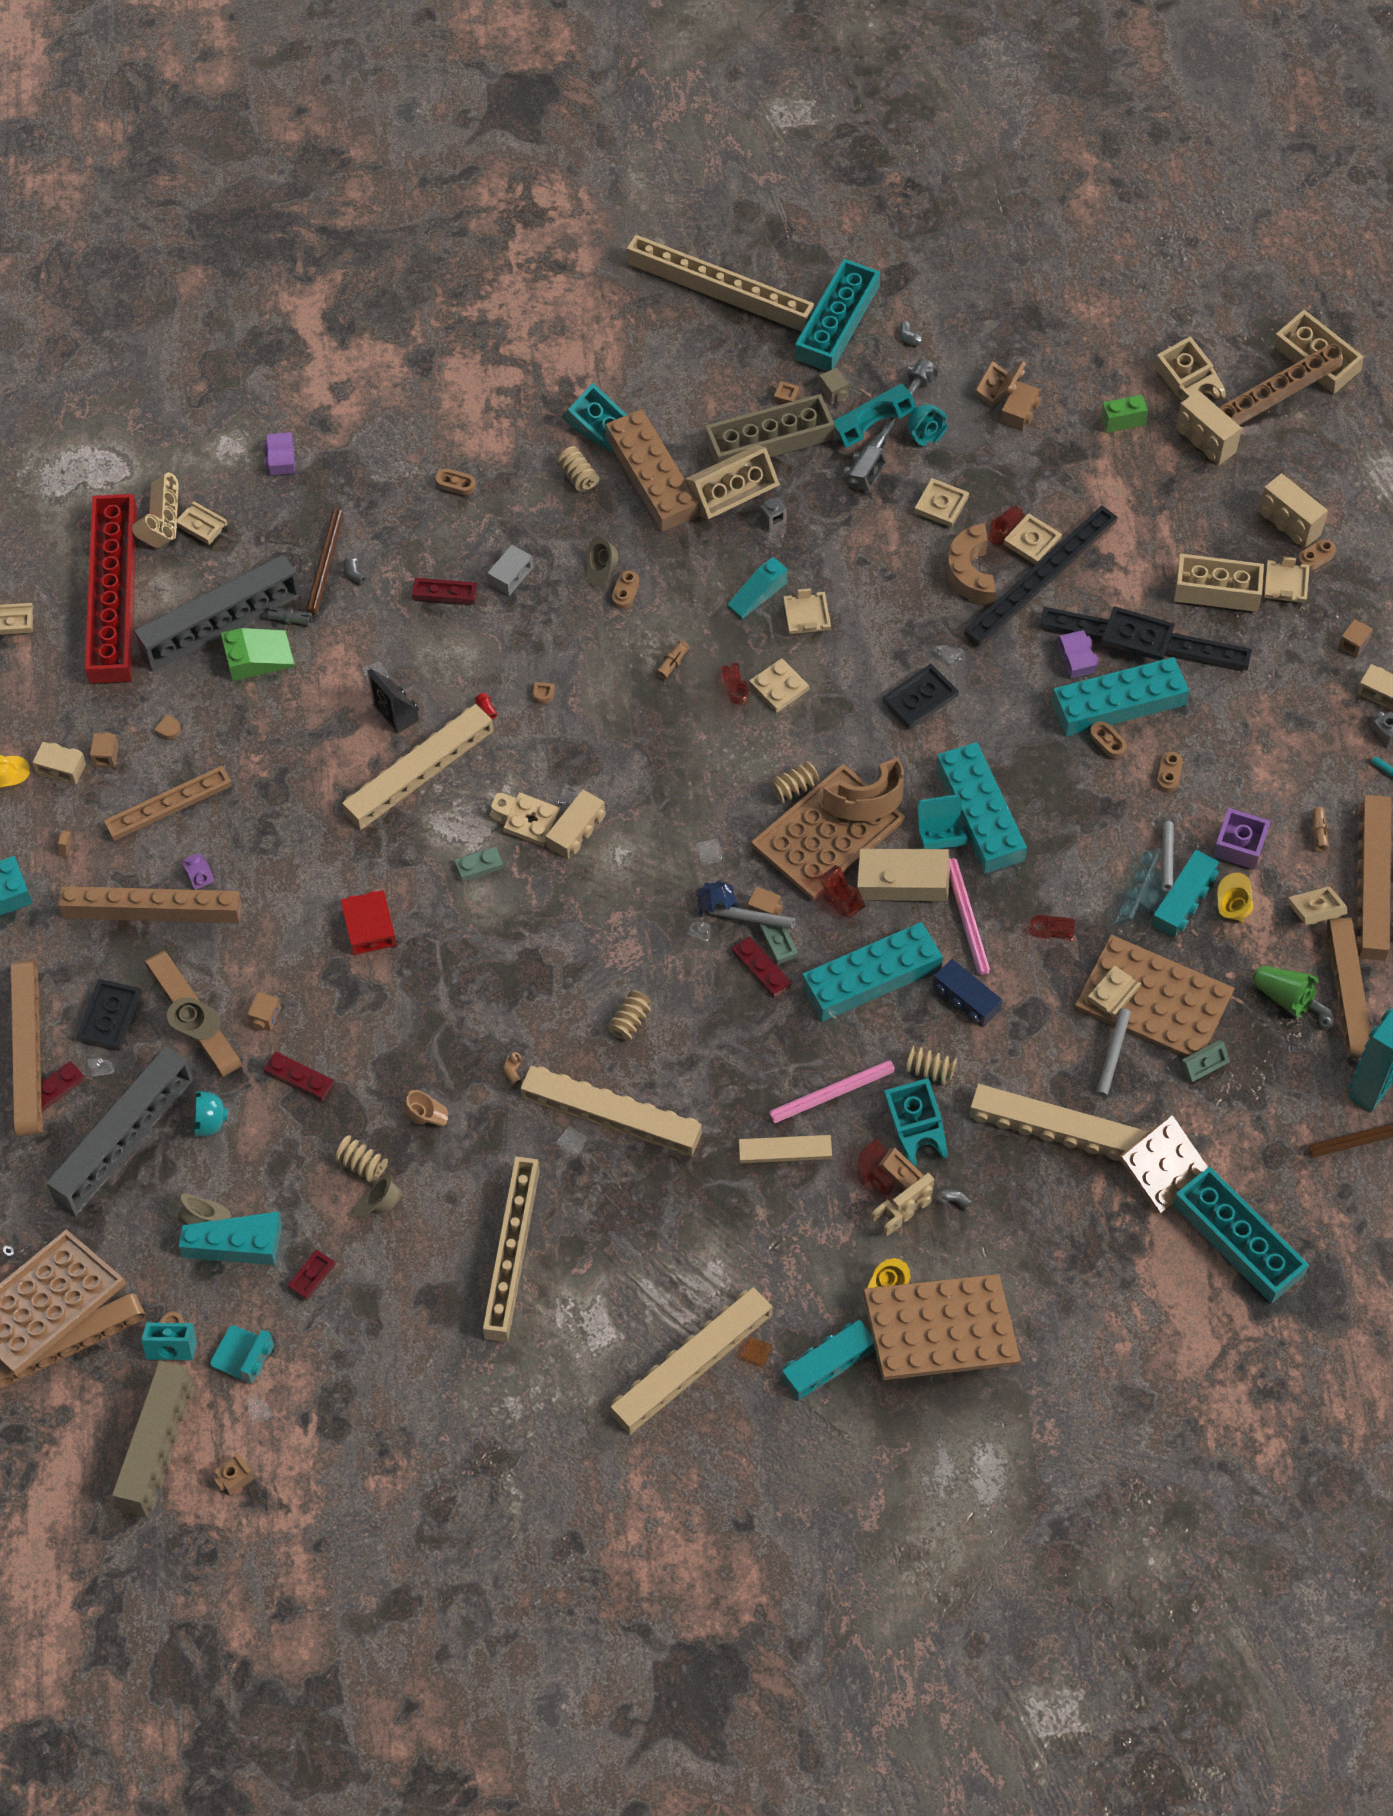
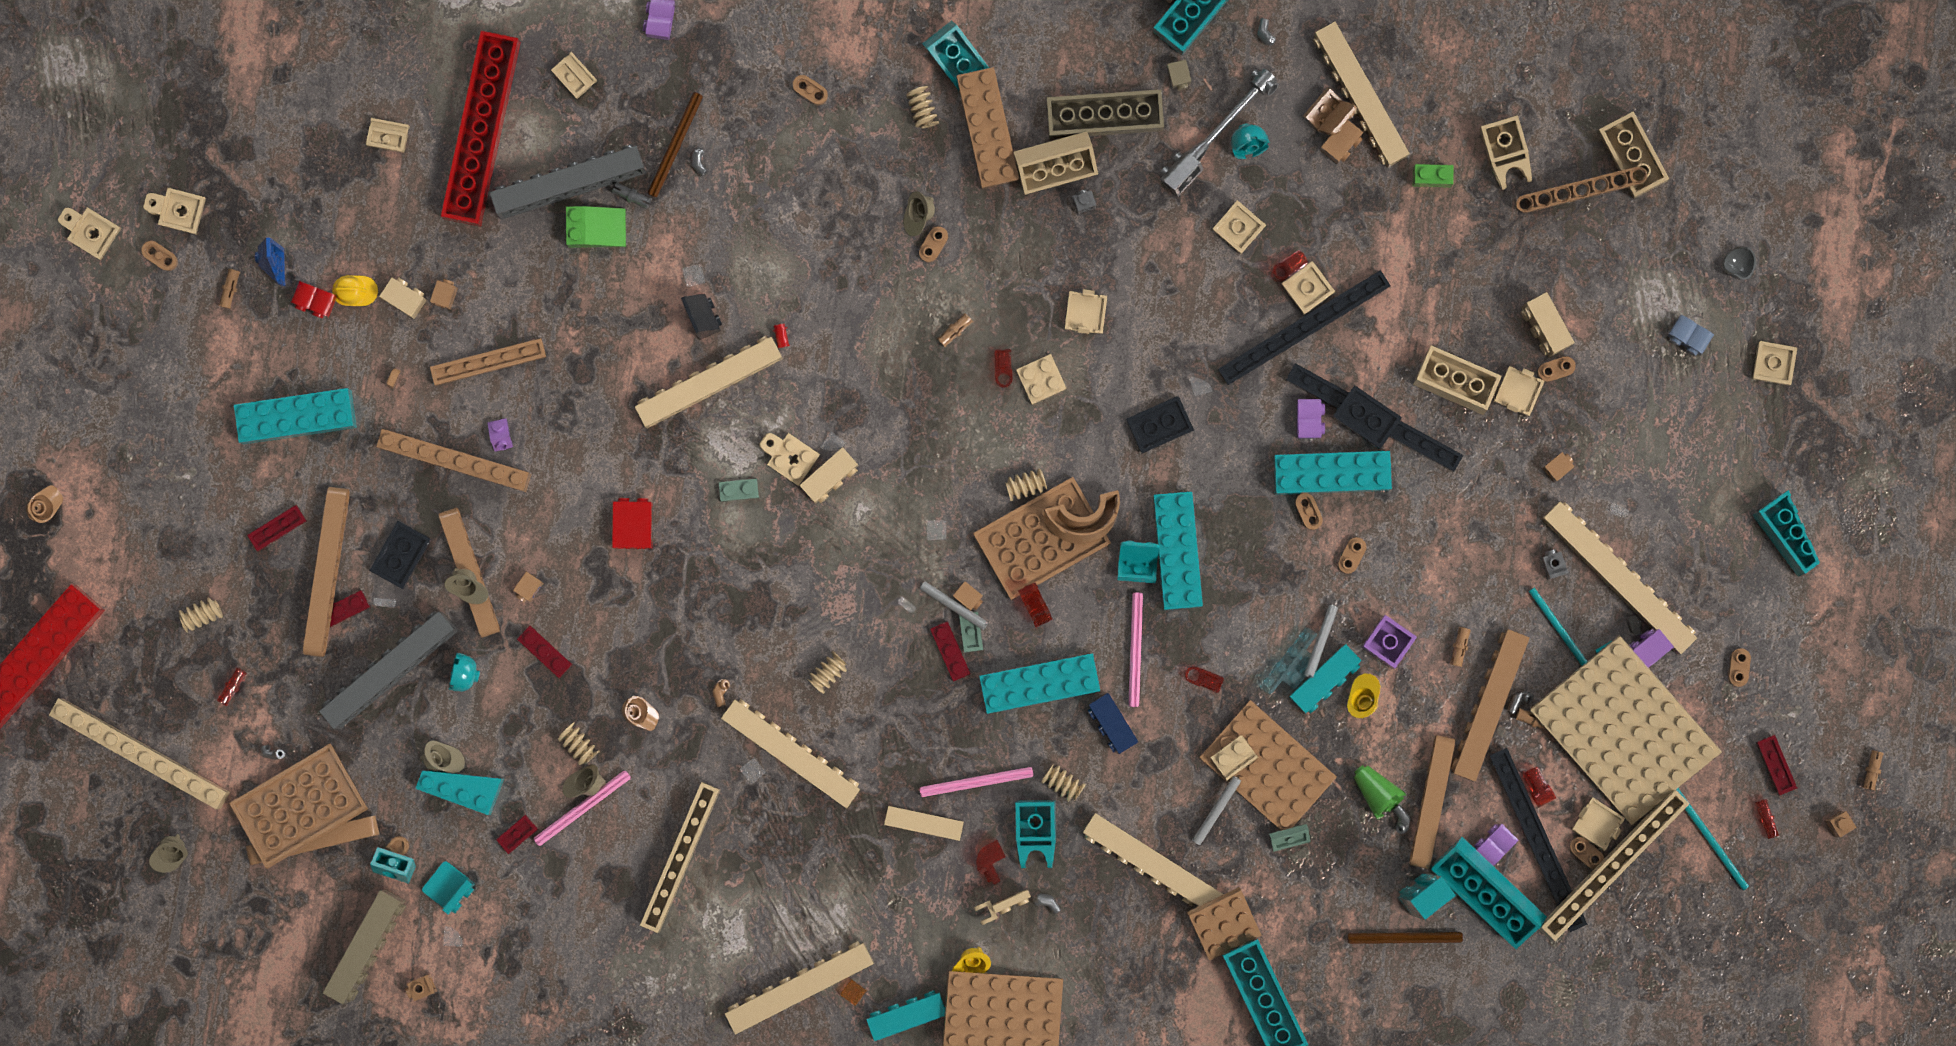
camera: 15 degrees right, 25 degrees up
tan beam [132,472,179,548] -> none
medium nougat tile [154,714,181,740] -> none
dark red plate [412,578,477,604] -> none
light grey brick [487,545,533,596] -> none
medium nougat tile [532,682,555,705] -> none
dark blue helmet [696,880,738,917] -> none
teal slope [727,557,788,619] -> none
medium nougat plate [774,381,800,404] -> none
teal arch [833,383,916,448] -> none
tan brick [857,849,950,901] -> none
medium nougat plate [878,1148,924,1191] -> none
medium nougat brick [947,523,996,607] -> none
tan brick [1176,390,1242,465] -> none
tan plate [1288,886,1347,925] -> none
none -> bright pink axle [534,771,631,846]
none -> tan brick [1313,22,1410,167]

